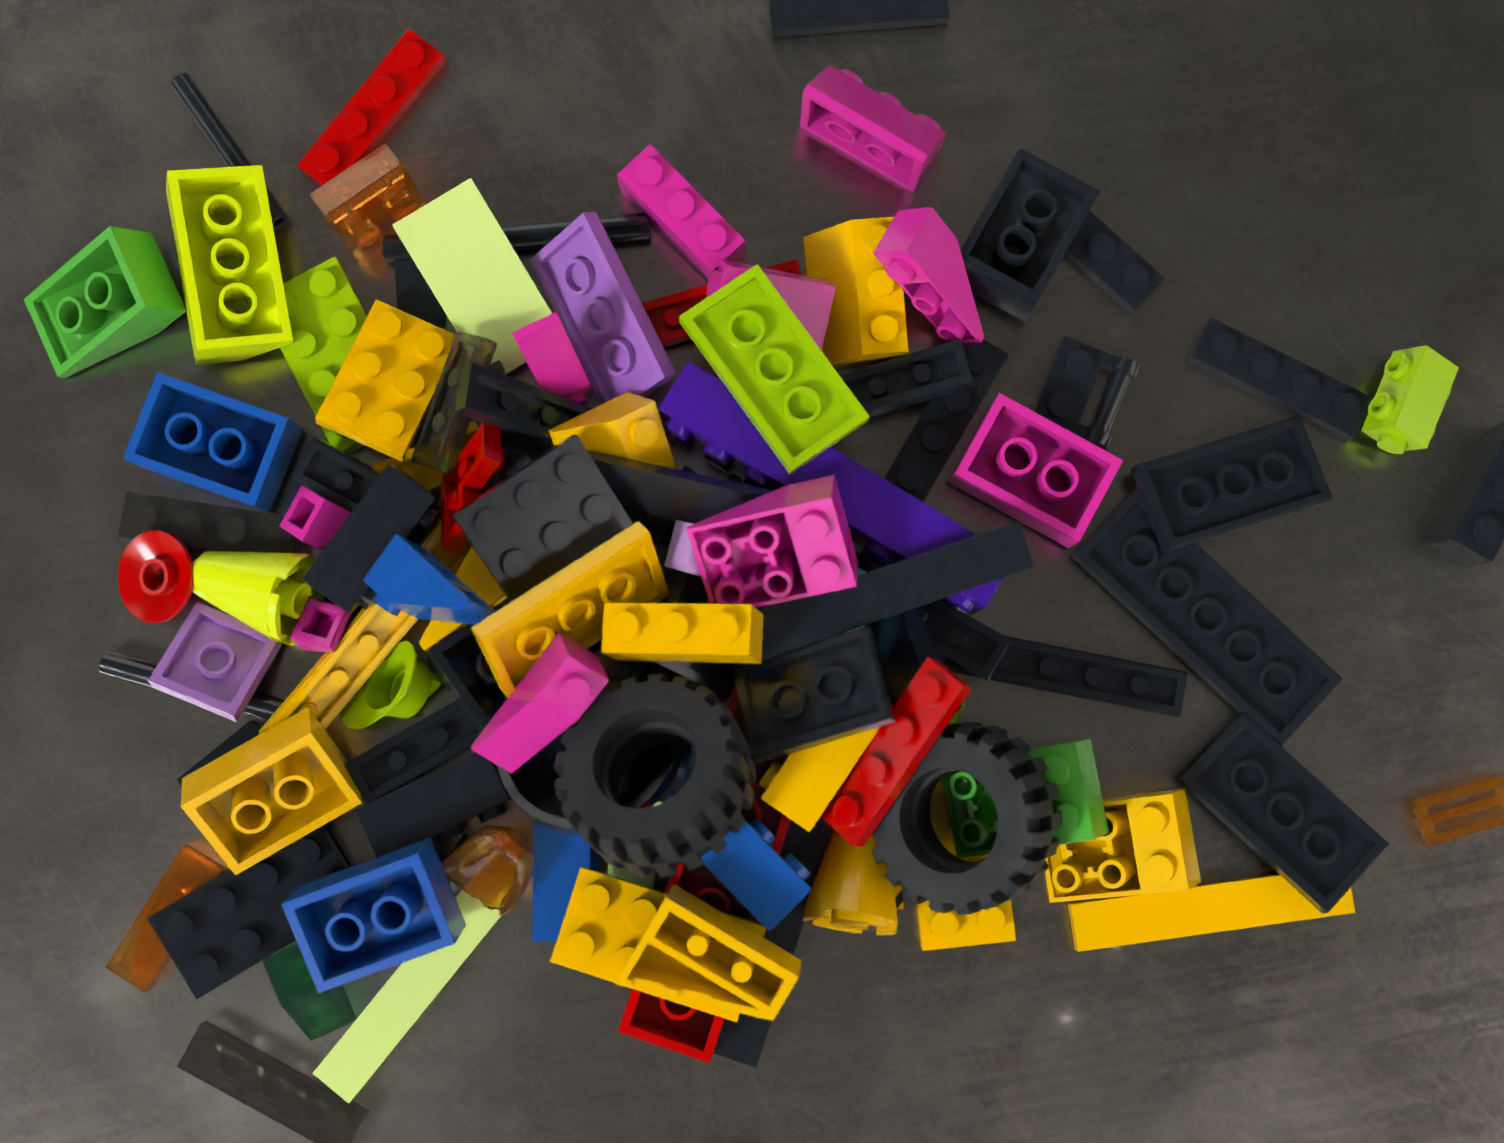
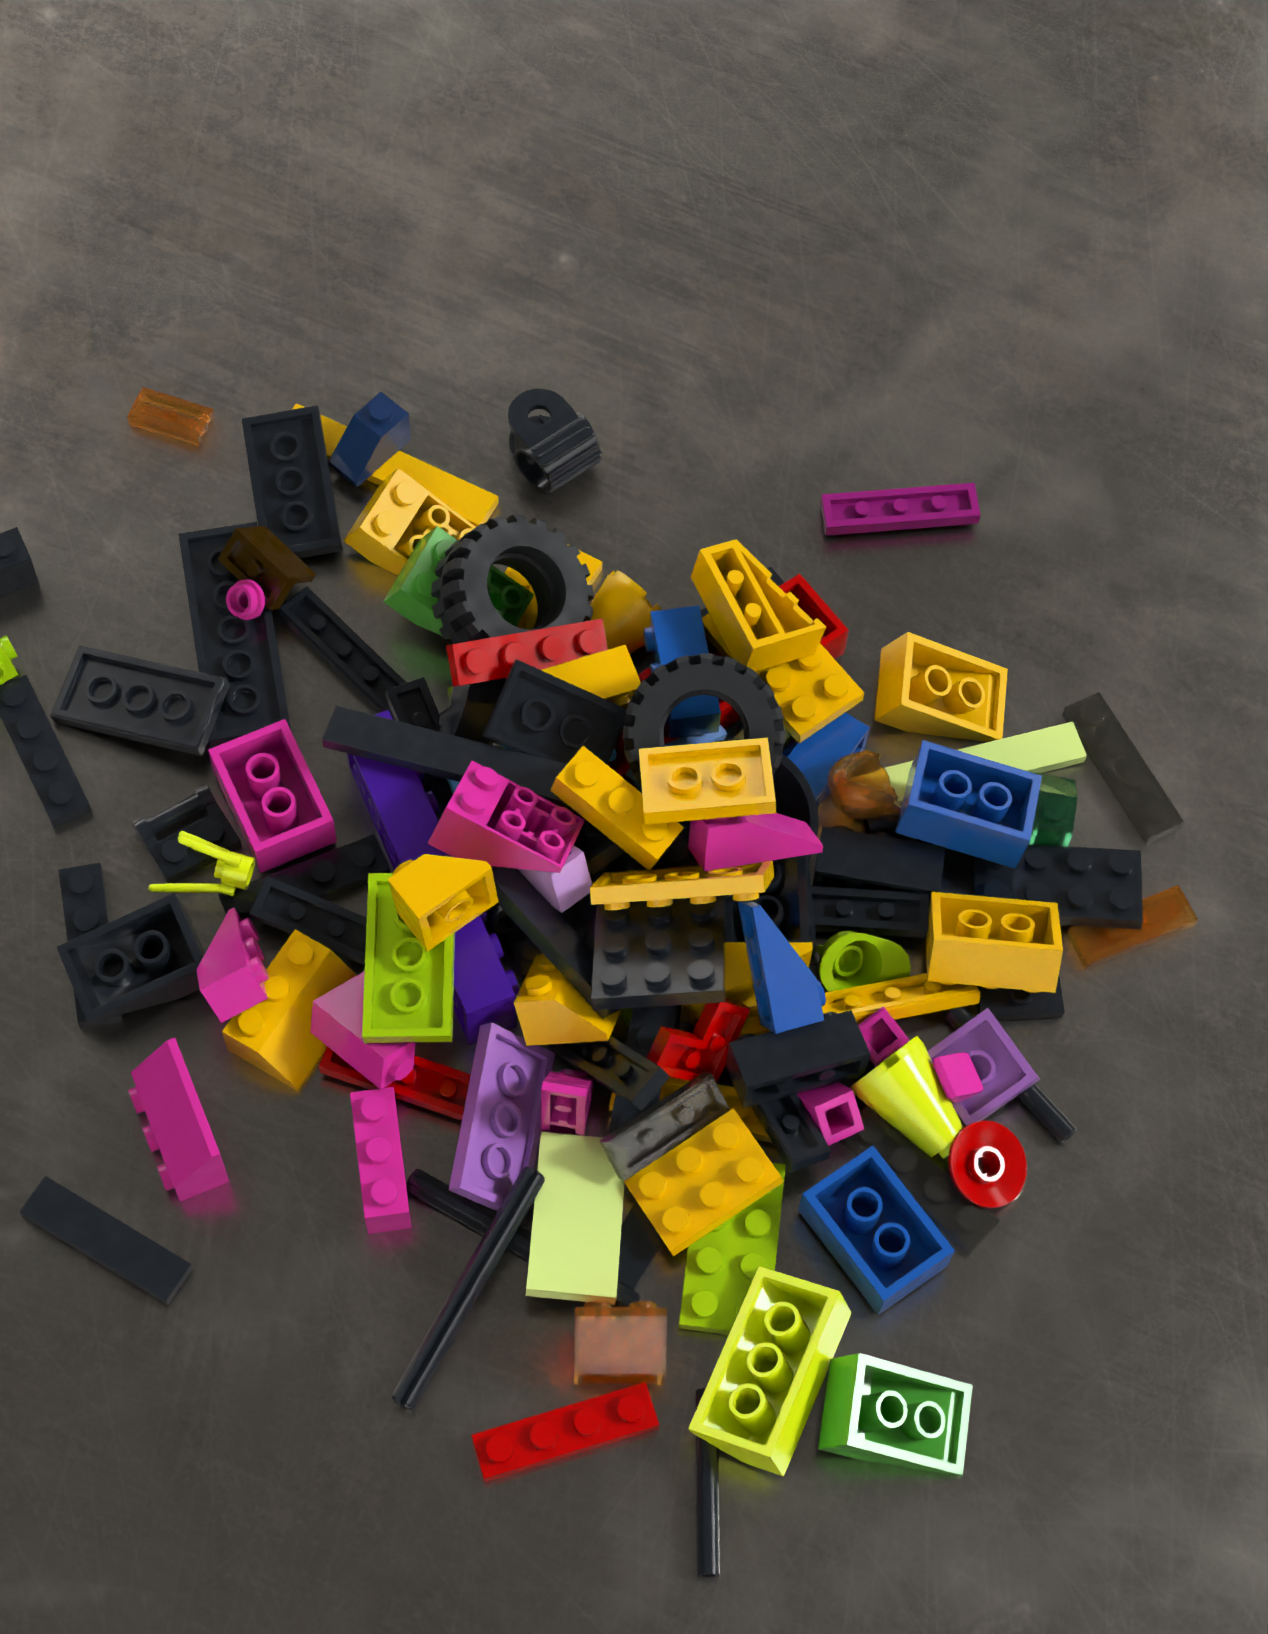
camera: 145 degrees left, 20 degrees down
none -> neon yellow plant [148,831,255,896]
none -> dark brown panel [217,526,316,610]
none -> dark pink plate [226,579,265,620]
none -> dark blue slope [329,392,411,487]
none -> yellow slope [388,854,498,952]
none -> black axle [392,1166,545,1410]
none -> black piece [508,389,602,493]
none -> yellow plate [639,737,776,825]
none -> yellow slope [874,632,1008,742]
none -> dark pink slope [932,1052,983,1103]

